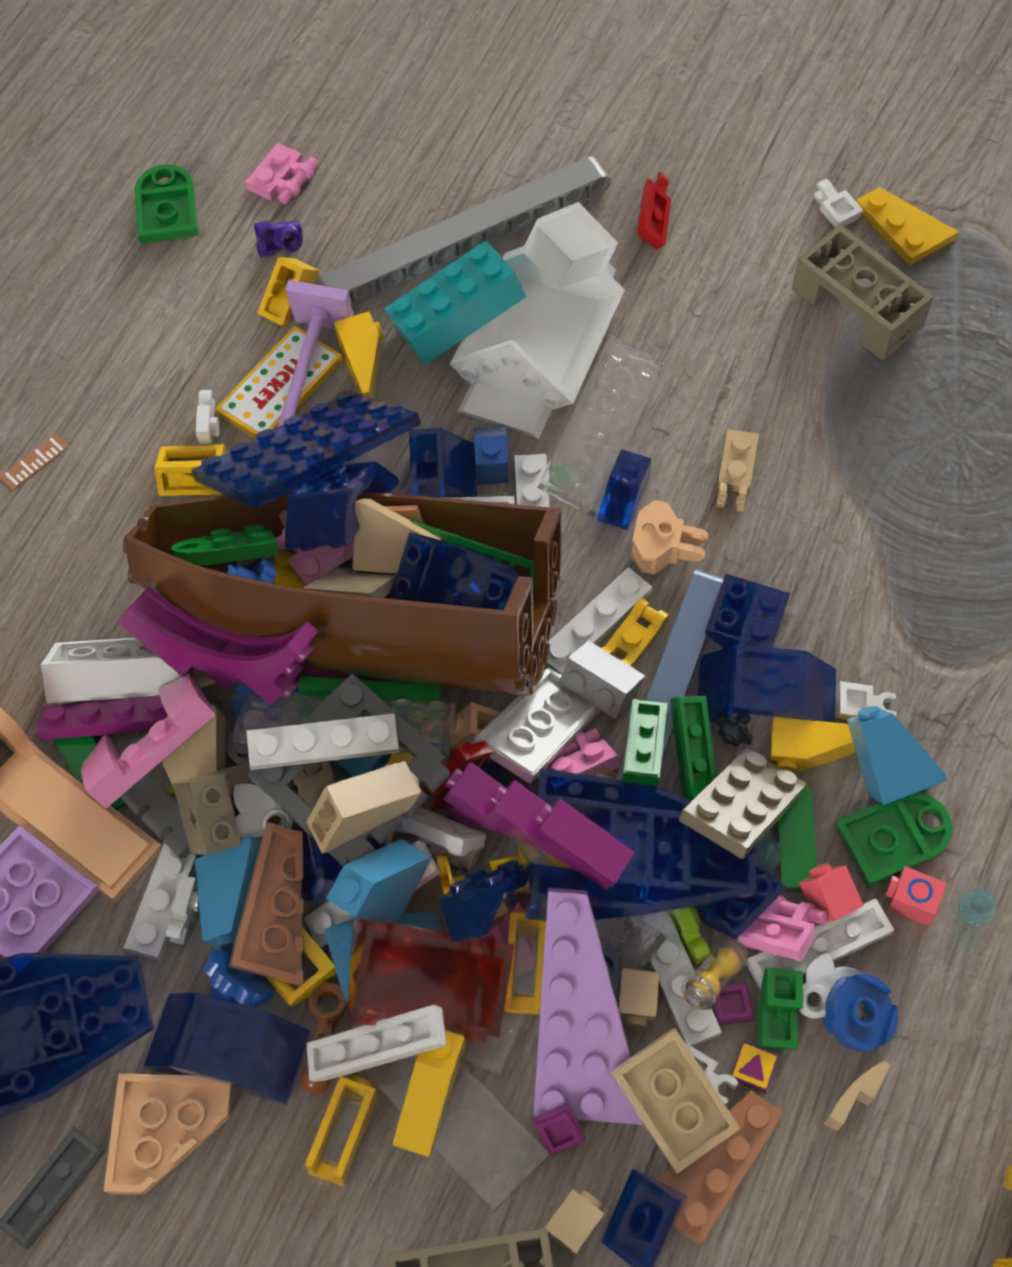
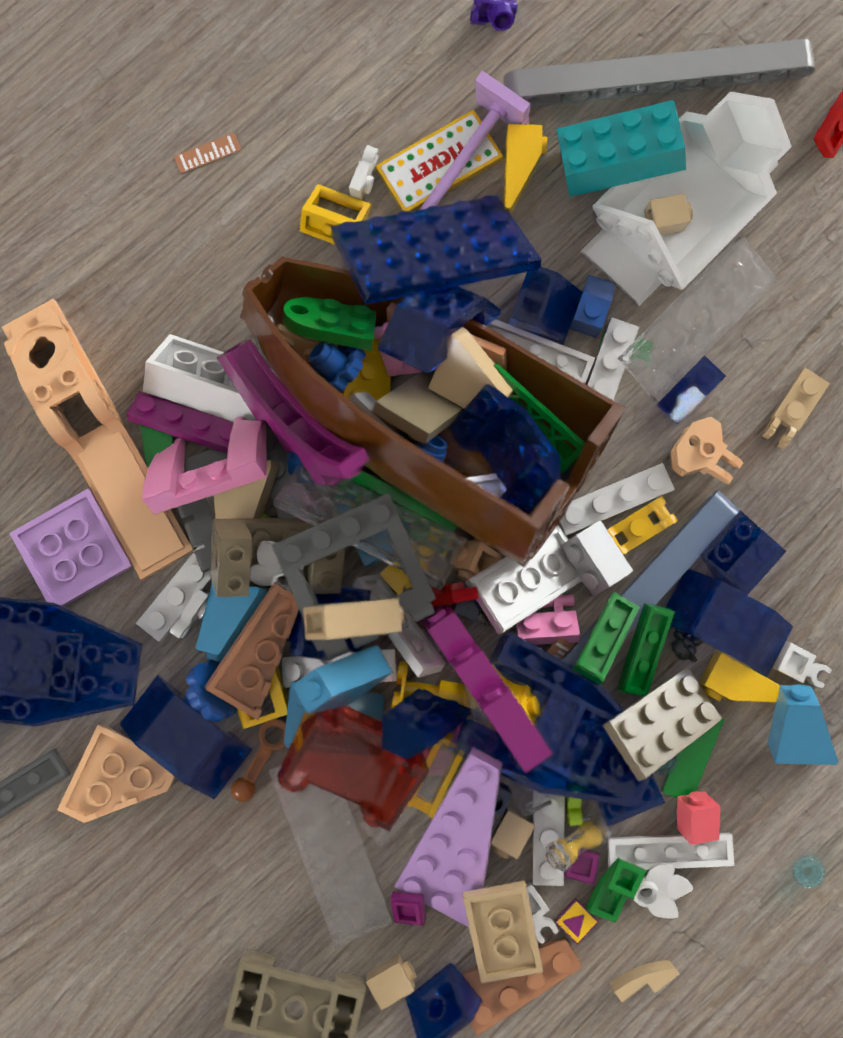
camera: 20 degrees right, 20 degrees up
white plate [246,713,399,770] -> none
yellow arch [257,257,320,326] -> none
yellow window [305,1076,378,1187] -> none
white plate [307,1005,446,1082] -> none
yellow slope [392,1030,467,1158] -> none
bright pink plate [732,894,828,961] -> none
blue plate [823,974,898,1051] -> none
green plate [834,792,952,888] -> none
coral brick [885,867,947,926] -> none
none -> tan brick [644,193,693,236]

